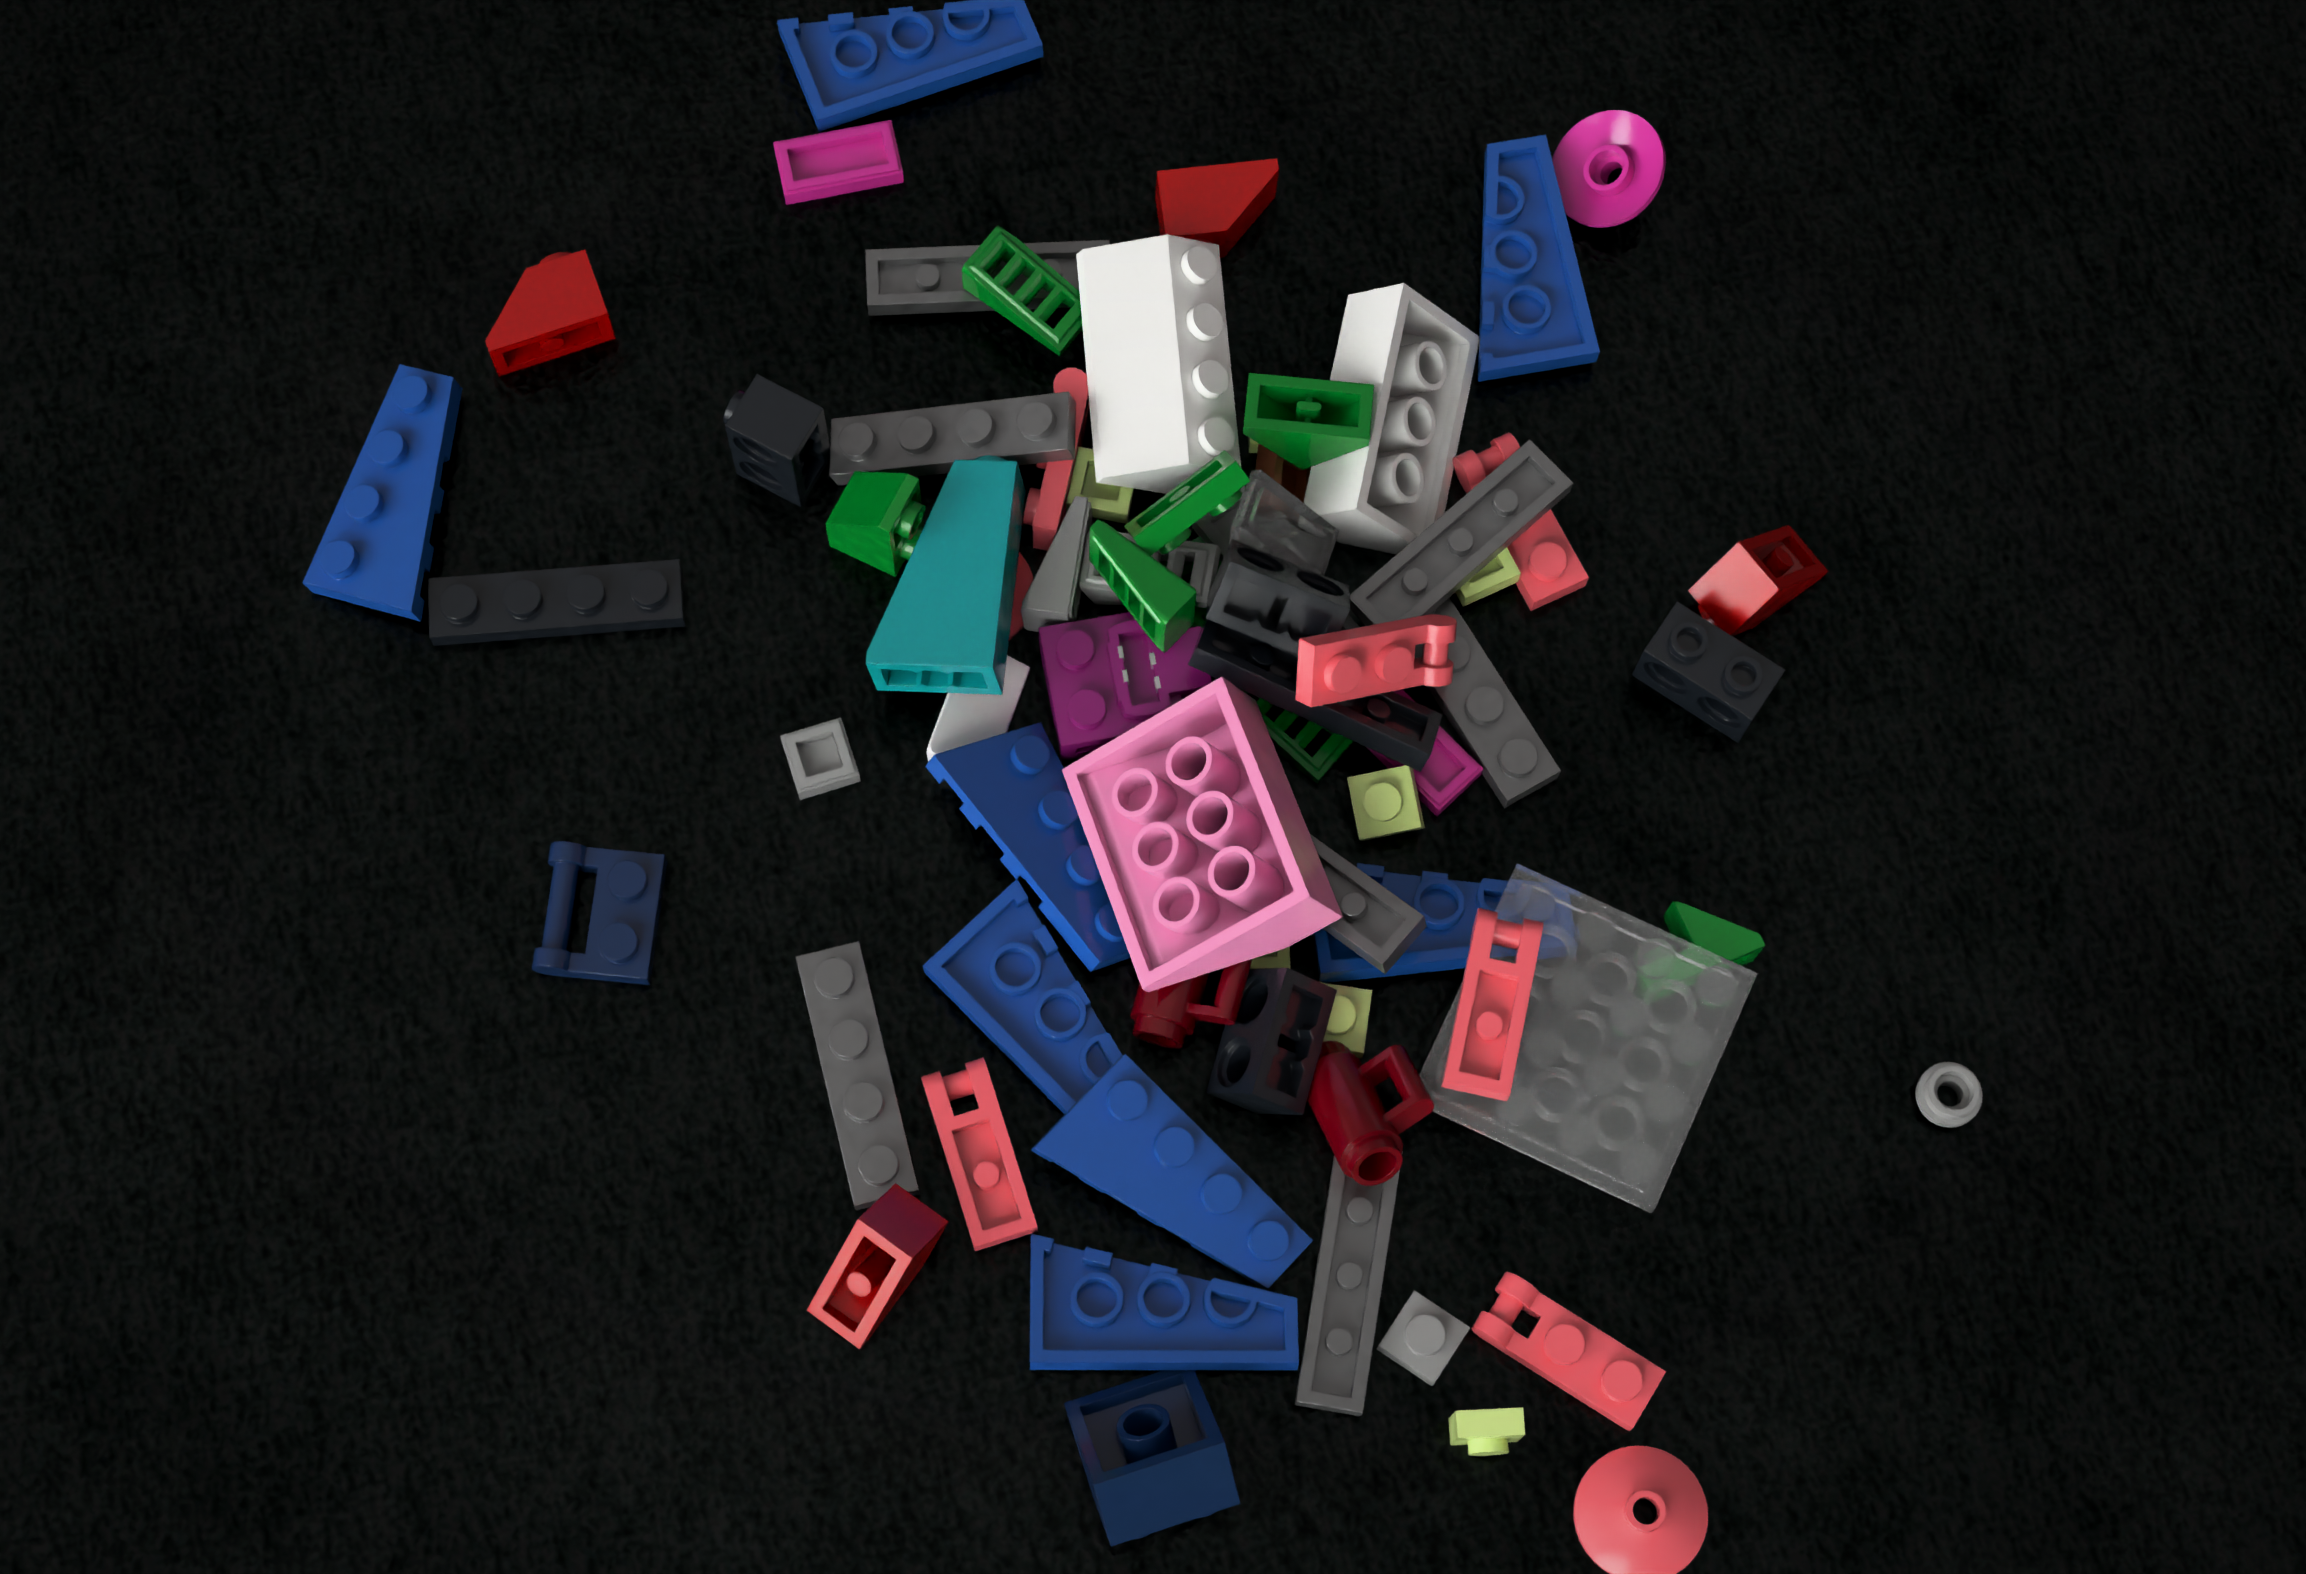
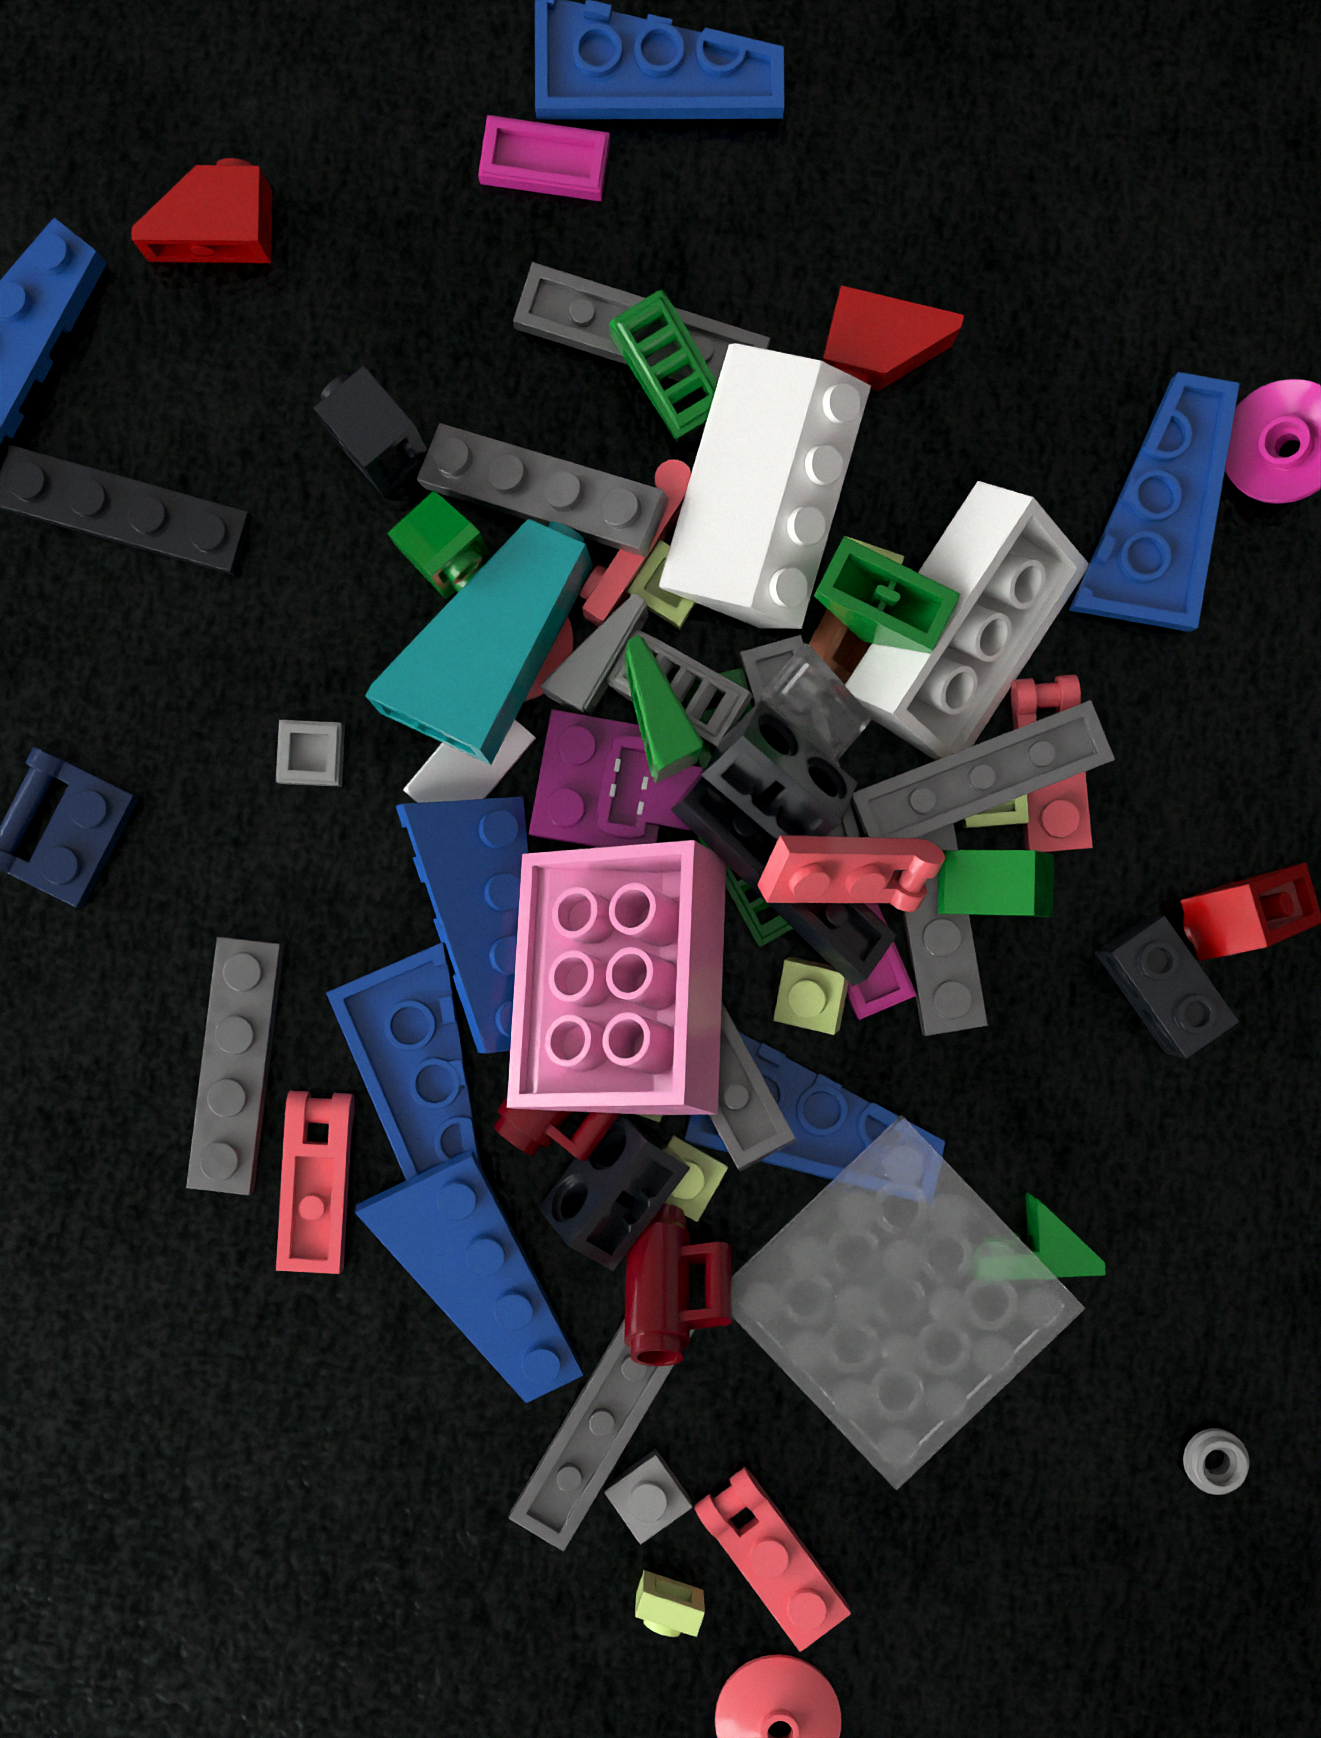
camera: 25 degrees right, 15 degrees up
red slope [807,1183,949,1349] -> none
blue wing [1030,1234,1299,1370] -> none
dark blue slope [1064,1370,1240,1547] -> none
green plate [1124,450,1250,556] -> none
coral plate [1441,908,1543,1102] -> none
none -> green slope [938,850,1054,917]

